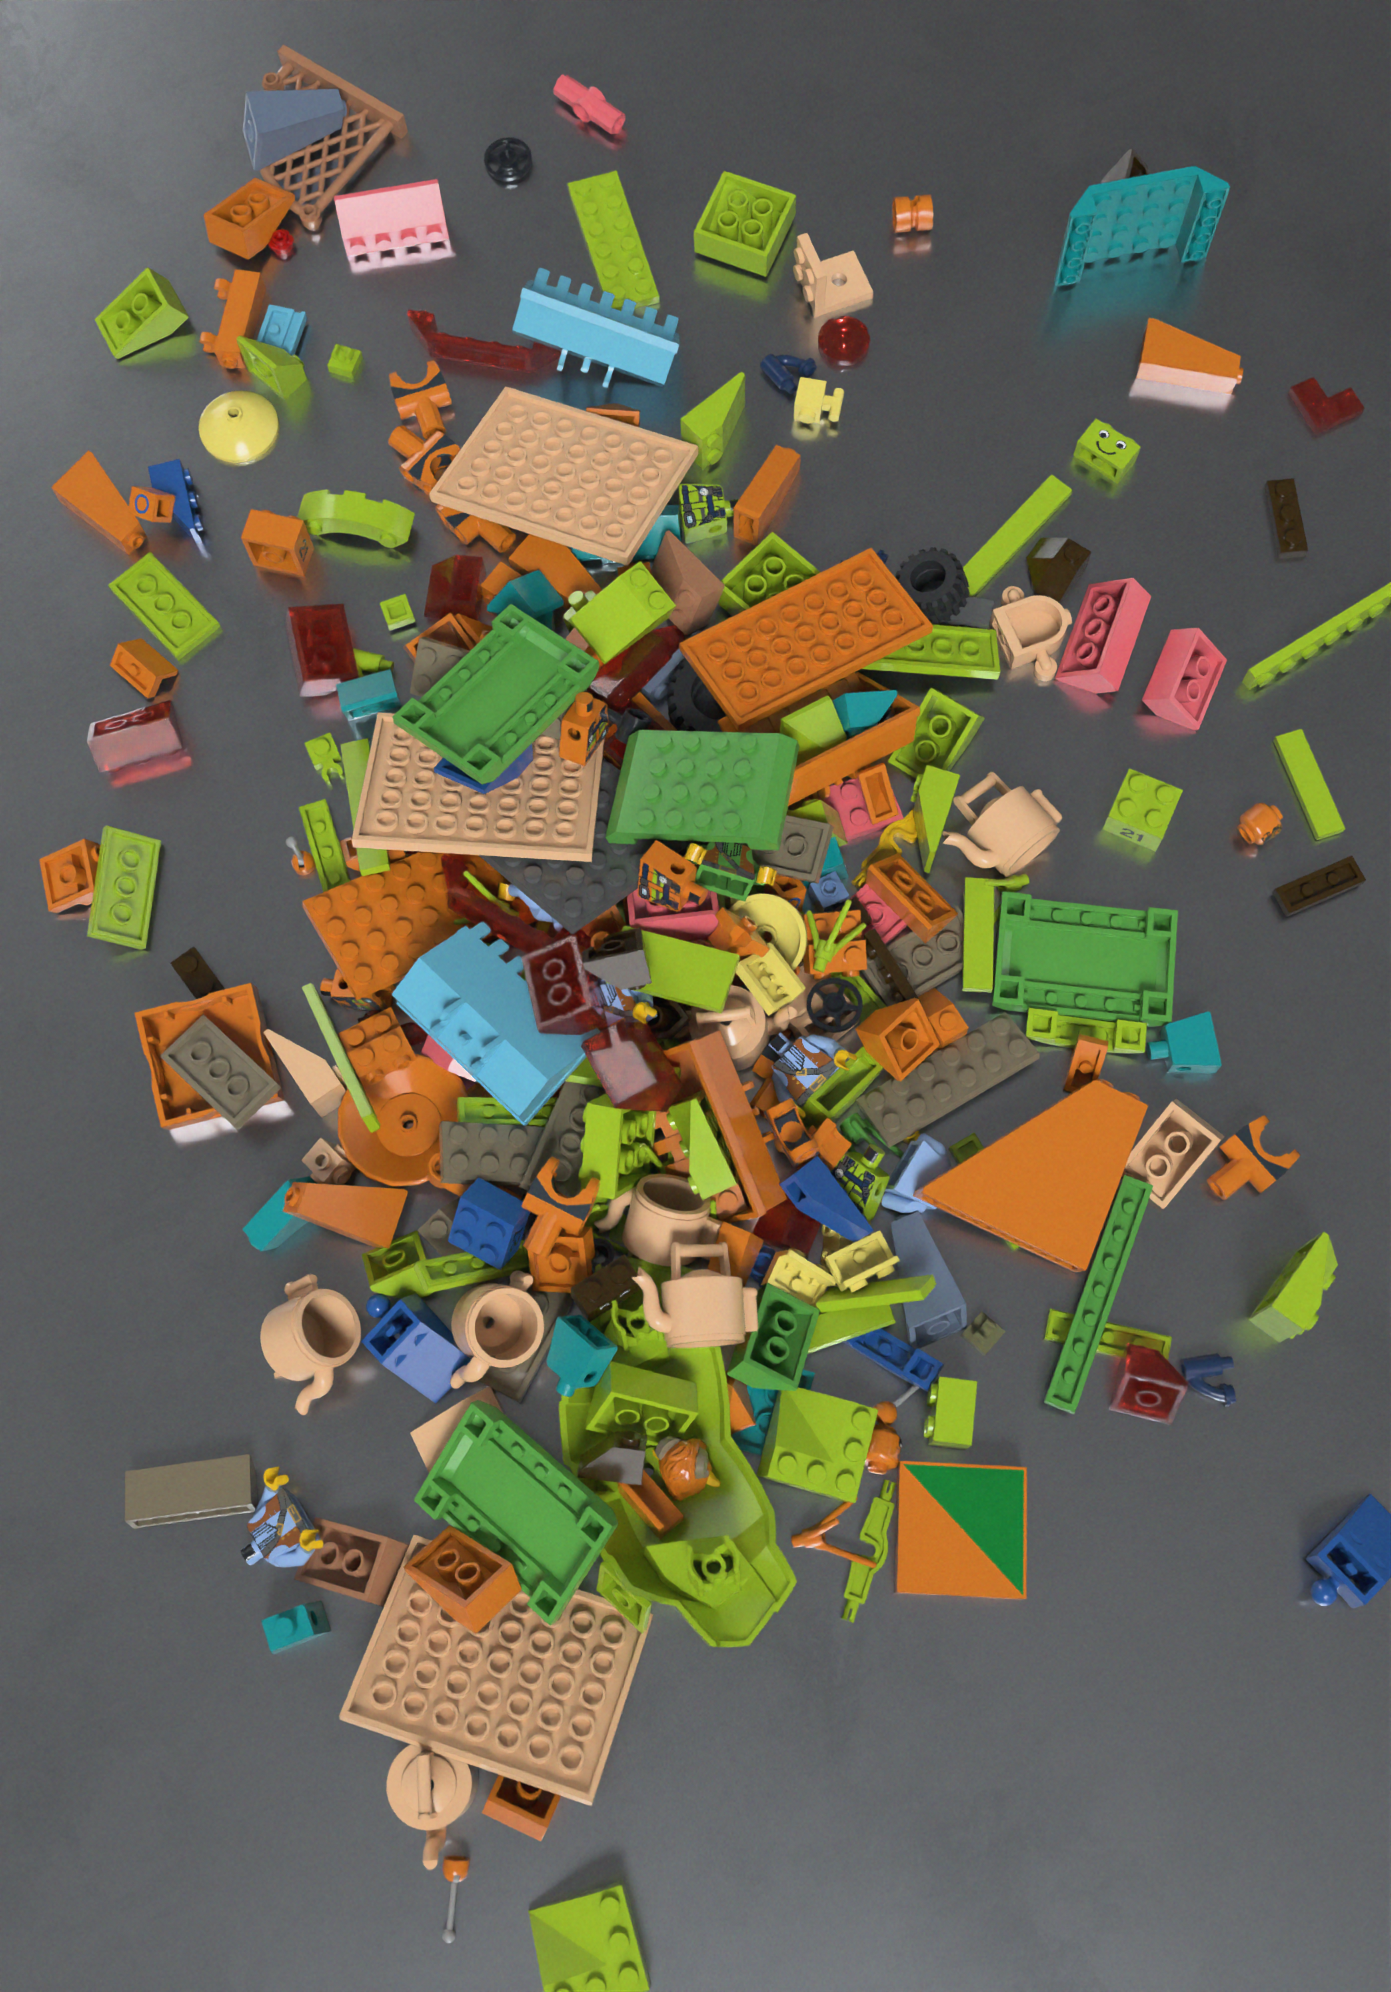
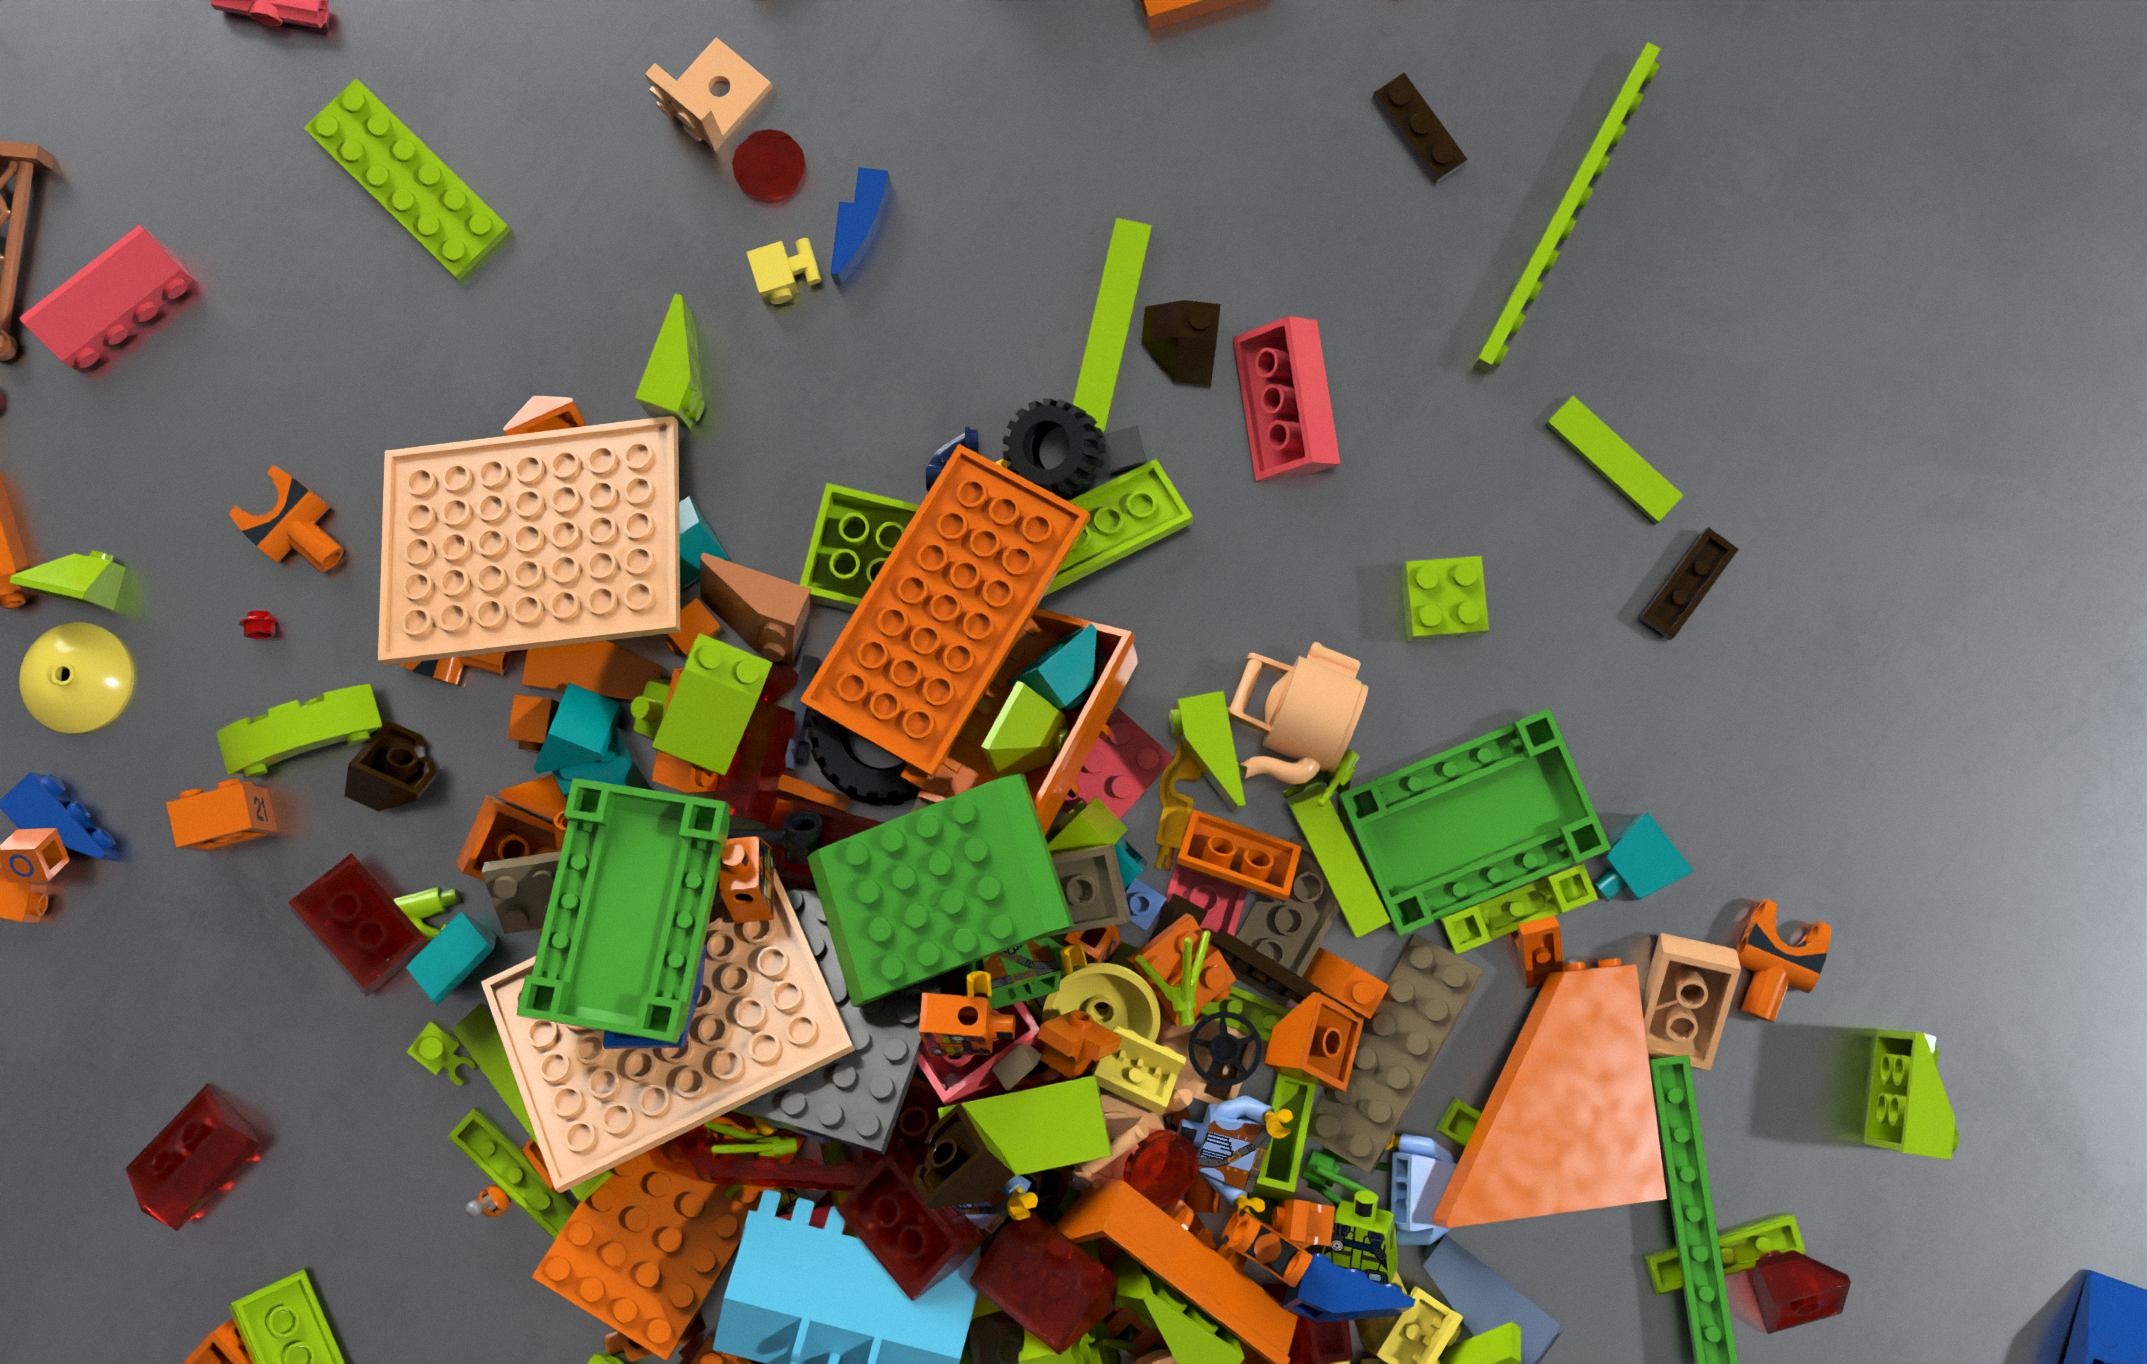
camera: 30 degrees left, 10 degrees up
lime tile [108,552,221,661] -> none
orange panel [110,638,178,699] -> none
medium azure plate [256,304,307,356] -> none
lime tile [327,344,363,379] -> none
lime plate [380,594,416,631] -> none
orange connector [388,425,461,495] -> none
clear red slope [407,309,562,374] -> none
clear red slope [424,555,486,621] -> none
black wheel [484,137,532,181] -> none
medium azure piece [512,268,680,388] -> none
torso [678,484,739,544] -> none
lime slope [694,171,796,277] -> none
orange slope [734,445,801,546] -> none
dark blue plant [760,354,817,394] -> none
orange slope [857,763,899,825] -> none
lime slope [888,688,985,778] -> none
olive tile [961,1311,1005,1356] -> none
light nougat piece [990,586,1072,681] -> none
lime brick [1073,419,1141,484] -> none
coral slope [1142,627,1227,730] -> none
dark blue plant [1180,1353,1236,1407] -> none
orange head [1237,803,1283,845] -> none
none -> red plate [239,611,278,639]
none -> dark brown slope [344,720,437,812]
none -> blue slope [831,167,891,285]
none -> dark tan slope [992,1043,1043,1090]
none -> clear red tile [1123,1129,1198,1208]

